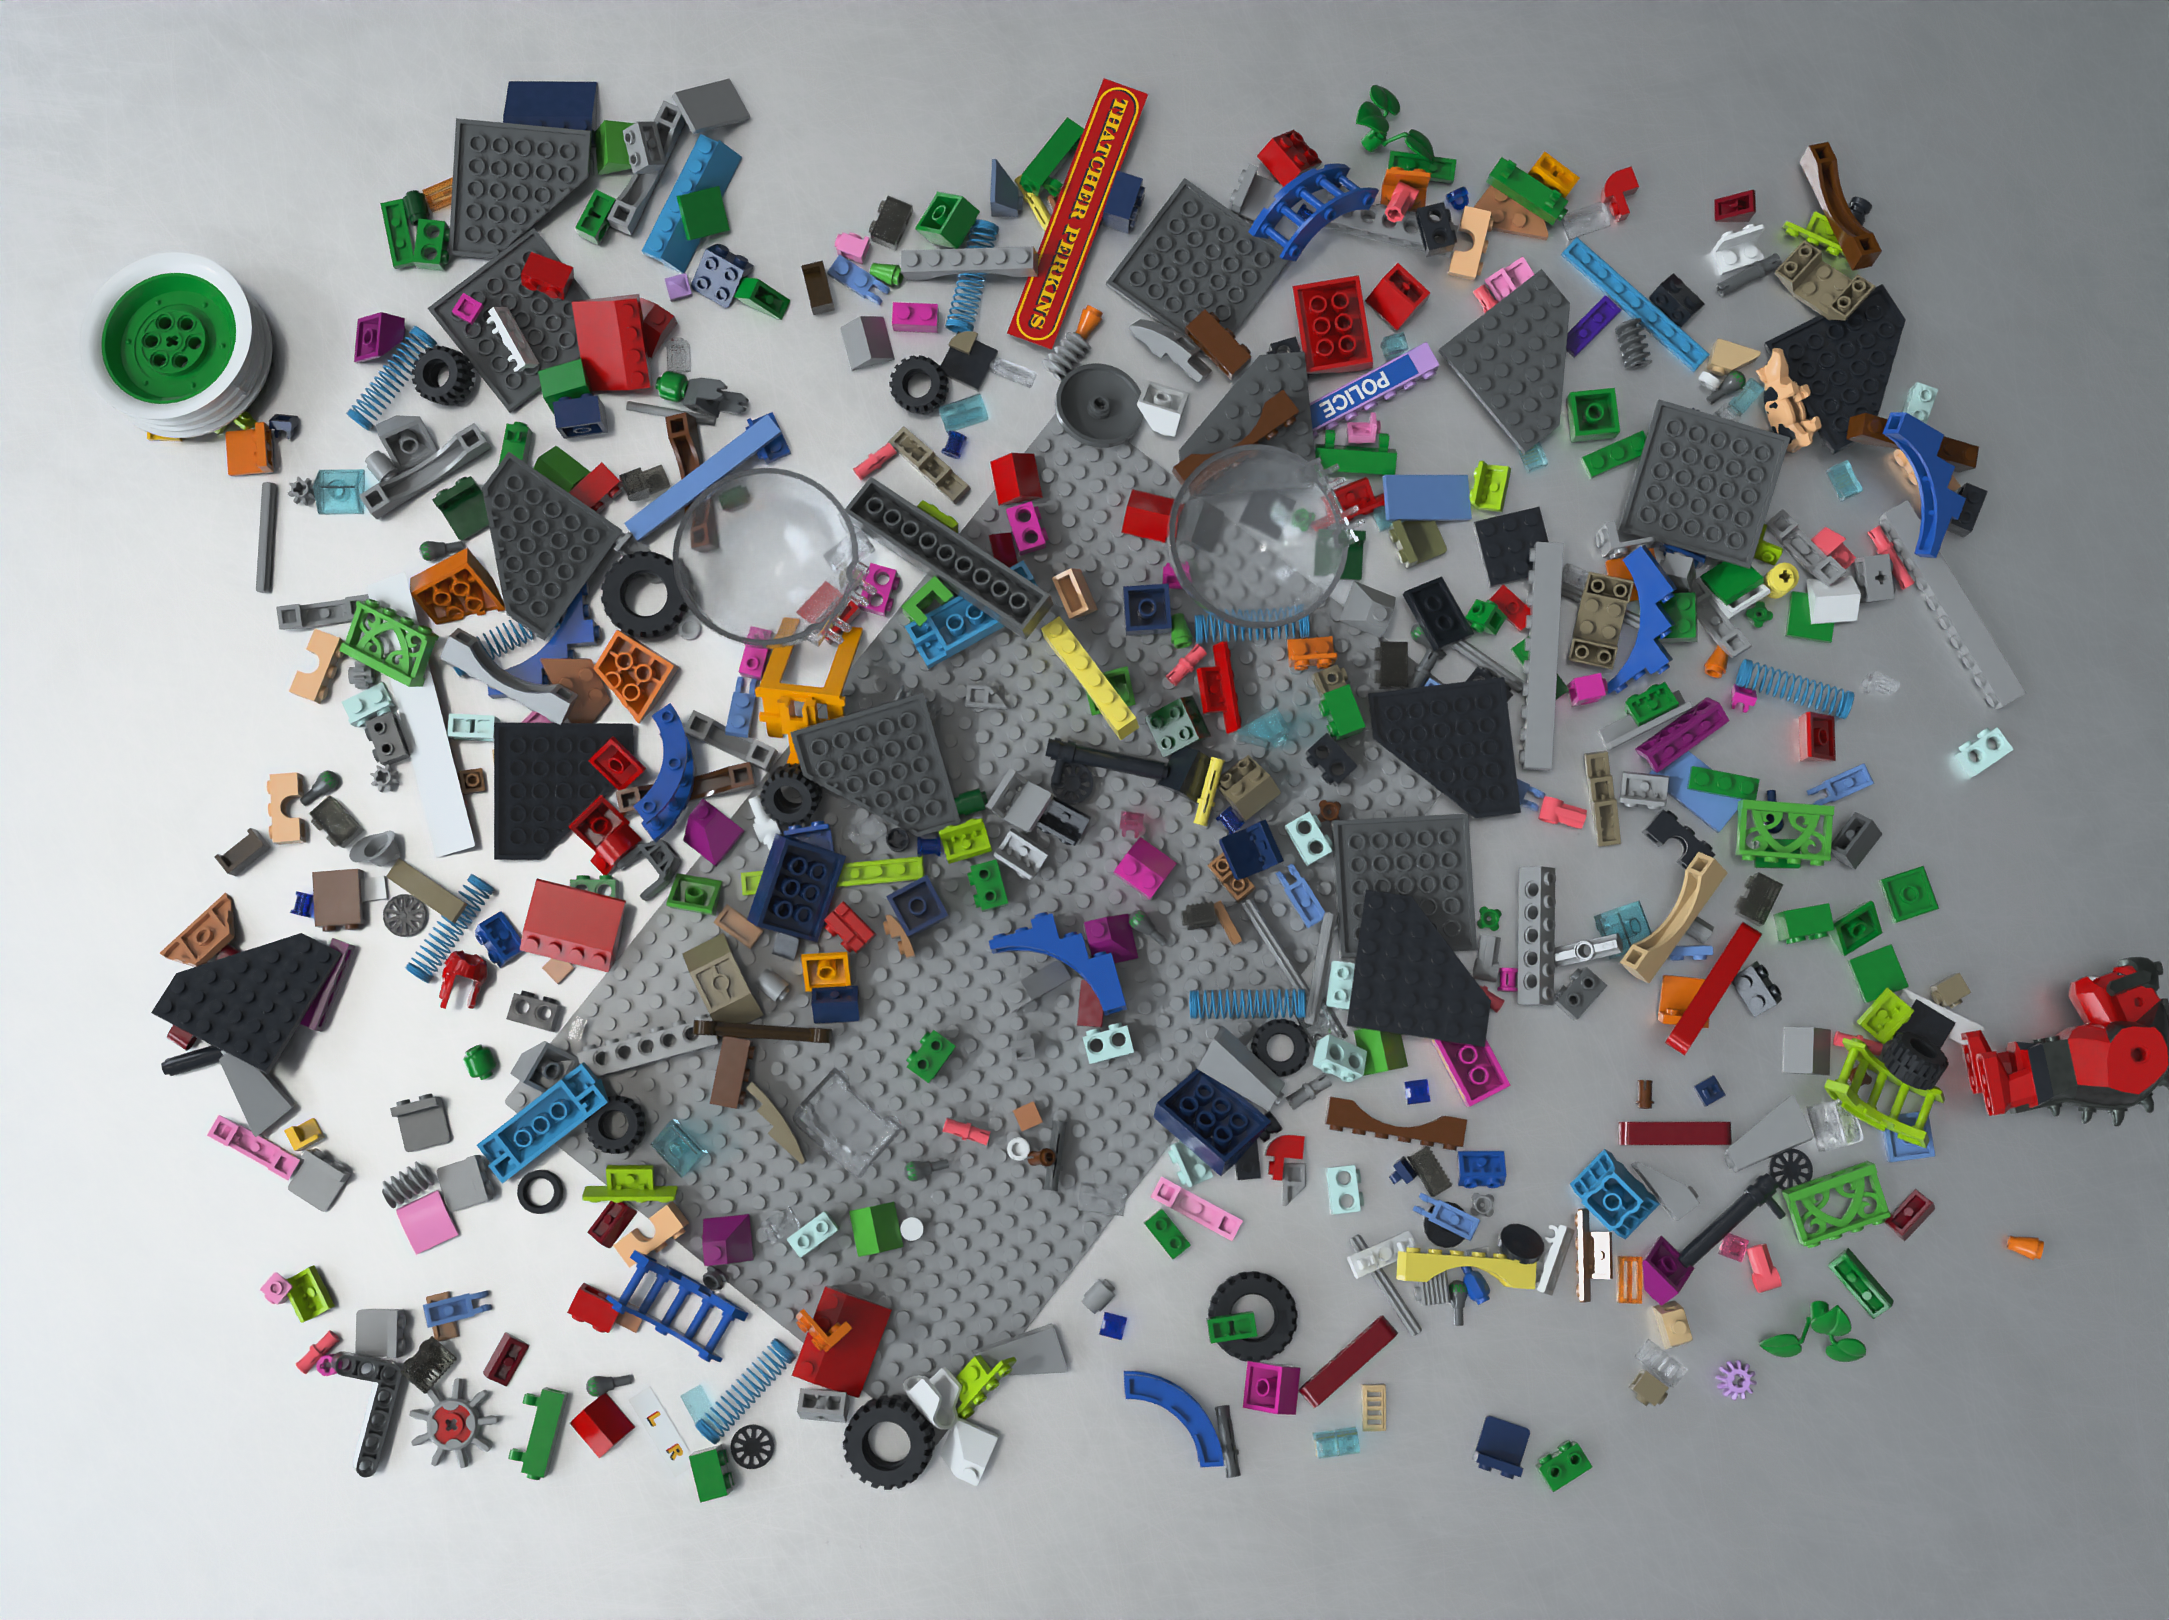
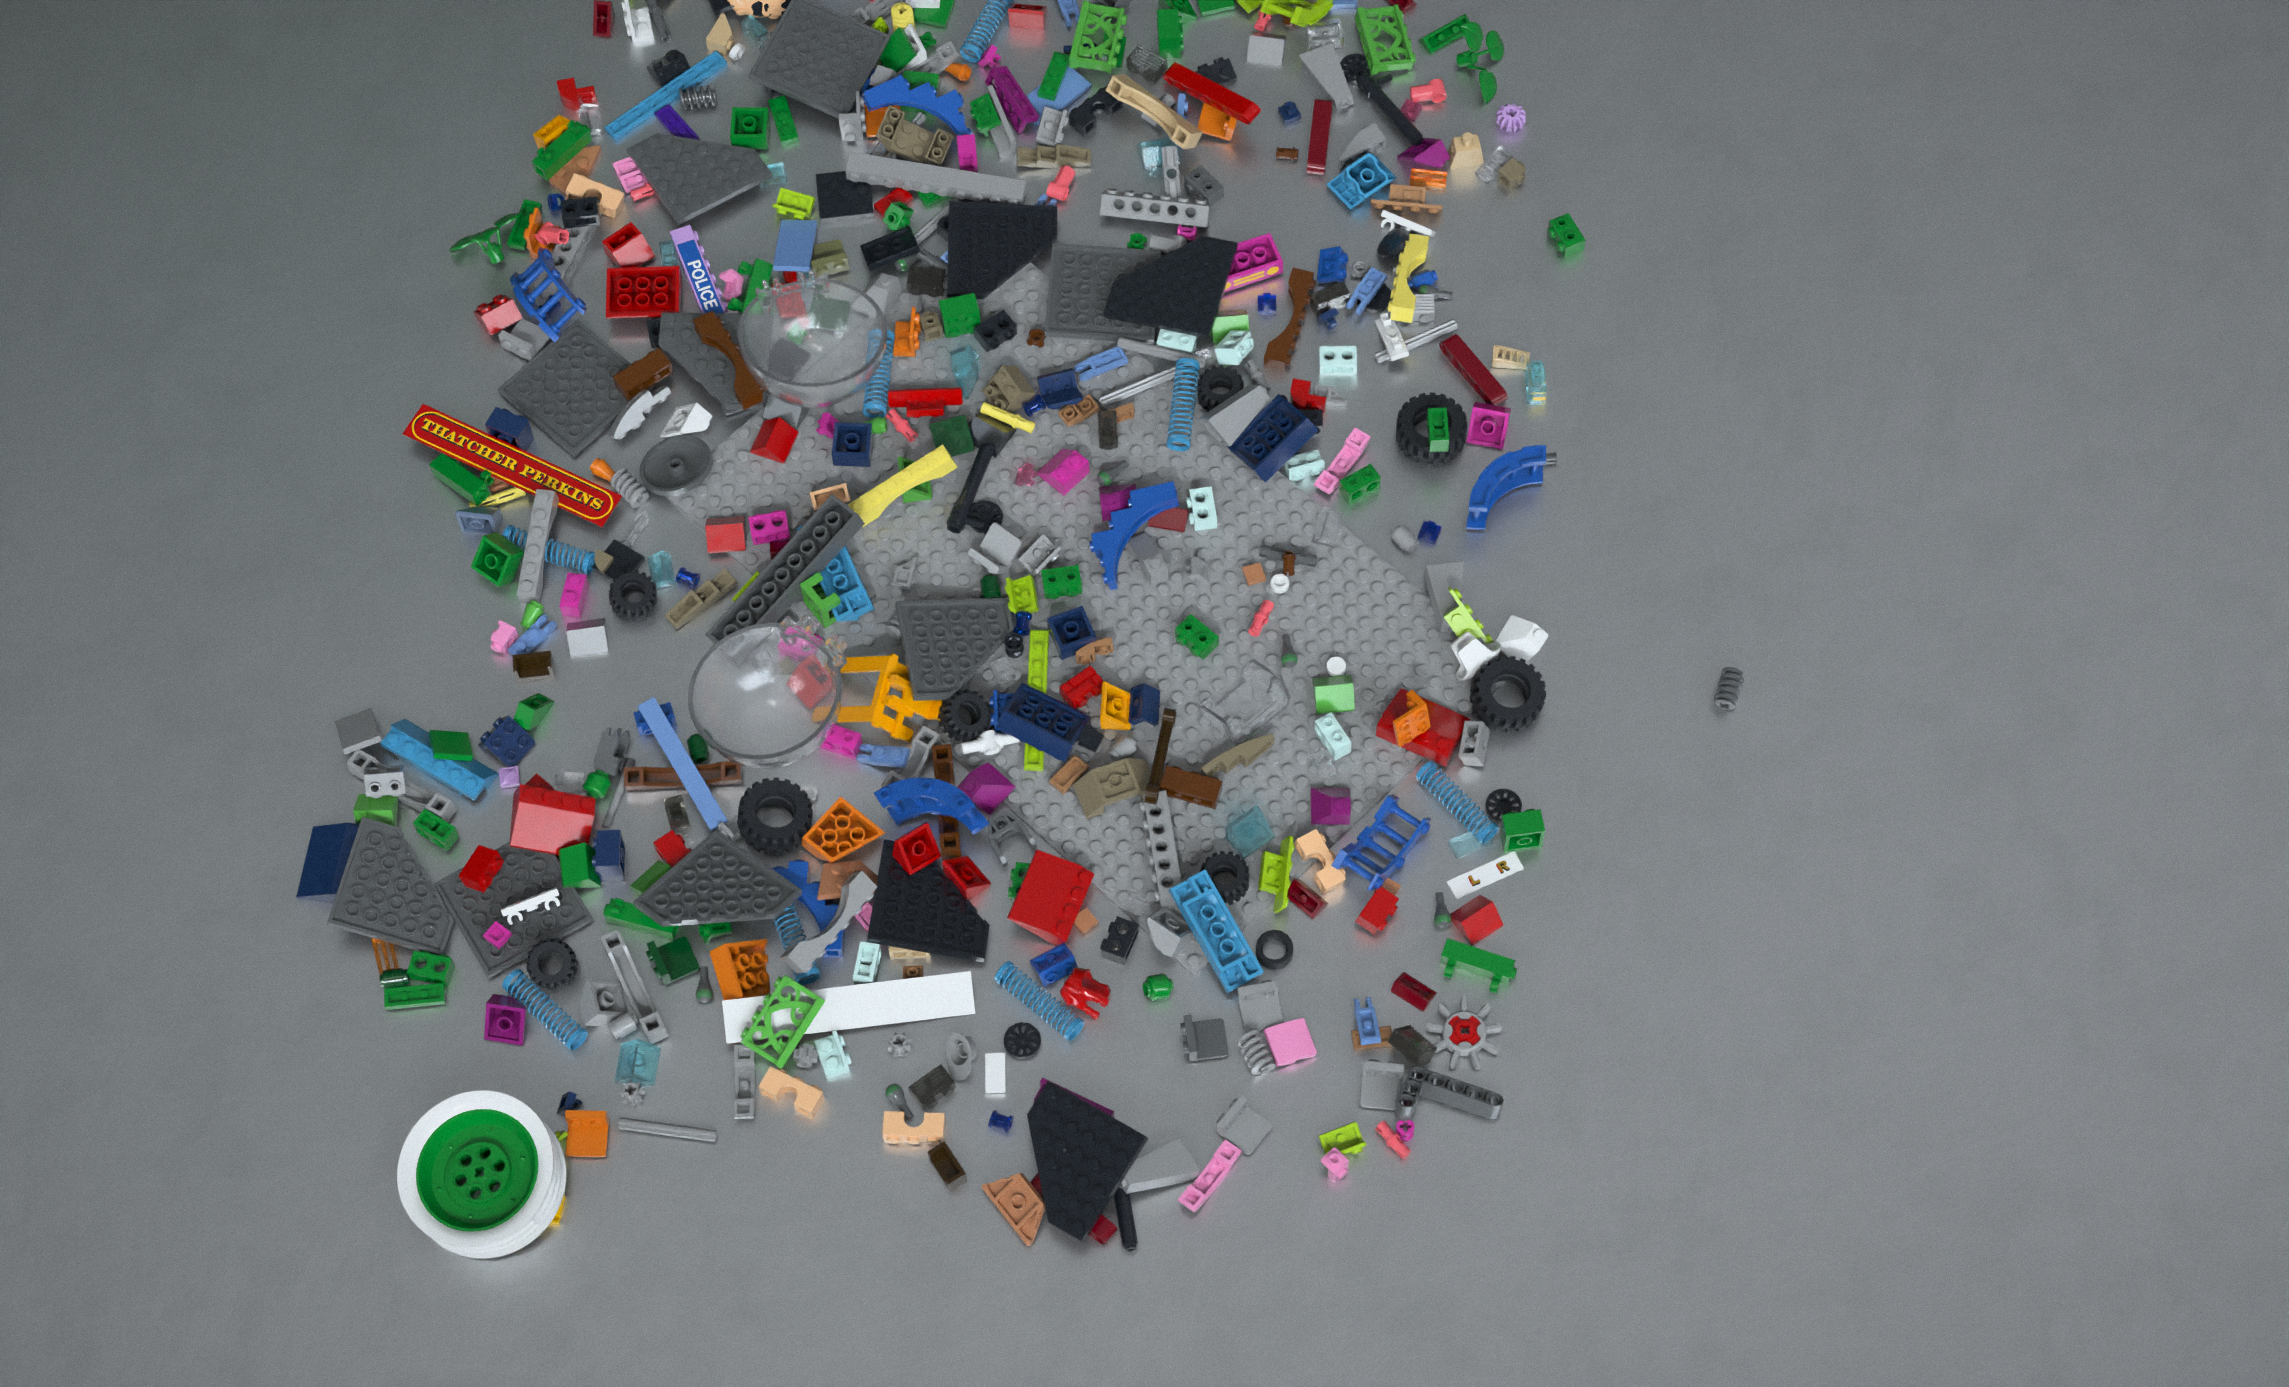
camera: 80 degrees left, 20 degrees down
yellow panel [284,1118,325,1151] -> none
panel [312,868,366,932] -> none
dark grey brick [365,712,410,766] -> none
dark tan slope [386,858,468,924] -> none
red brick [590,824,642,875] -> none
bright green slope [666,873,722,916] -> none
dark grey plate [703,1266,727,1290] -> none
coral pin [853,442,897,481] -> none
clear smoke brick [869,196,913,251] -> none
black bracket [1036,796,1091,846] -> none
light aqua brick [1284,812,1333,866] -> none
dark blue bracket [1473,1416,1530,1479] -> none
dark grey piece [1706,371,1746,405] -> none

